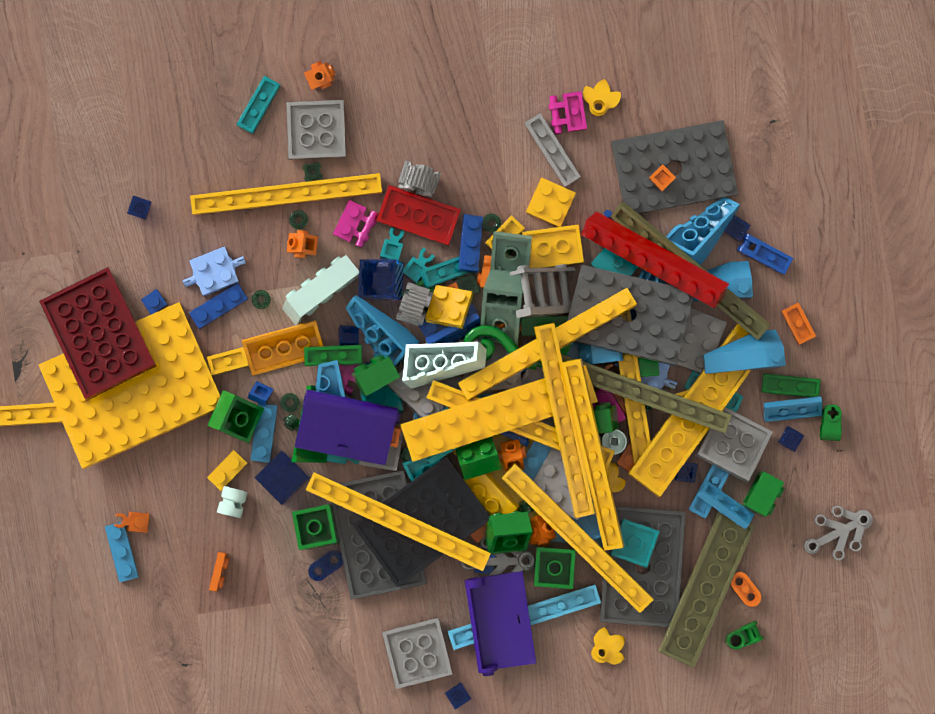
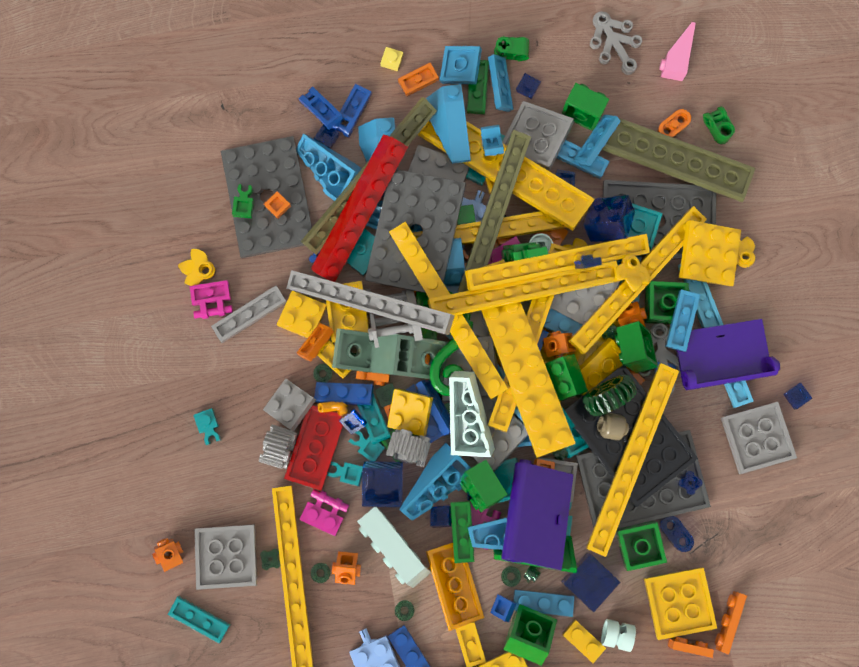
camera: 90 degrees left, 5 degrees down
none -> teal plate [193,408,221,445]
none -> green plate [232,184,254,219]
none -> light grey plate [263,378,316,431]
none -> light grey plate [286,270,455,335]
none -> orange plate [297,323,334,362]
none -> blue plate [298,86,343,130]
none -> light orange arm [318,402,348,416]
none -> clear blue plate [339,408,367,435]
none -> light yellow plate [381,47,404,71]
none -> dark azure plate [440,46,482,84]
none -> dark azure bracket [481,125,504,156]
none -> green plate [510,243,548,261]
none -> clear blue plate [574,254,602,269]
none -> clear blue brick [583,195,635,242]
none -> dark green gear [583,375,637,416]
none -> dark tan head [597,413,629,440]
none -> yellow plate [615,254,650,292]
none -> yellow plate [644,567,717,640]
none -> bright pink slope [659,22,695,81]
none -> dark azure plate [665,289,700,352]
none -> clear blue plate [678,471,703,495]
none -> yellow plate [679,220,741,286]
none -> orange plate [715,591,747,654]

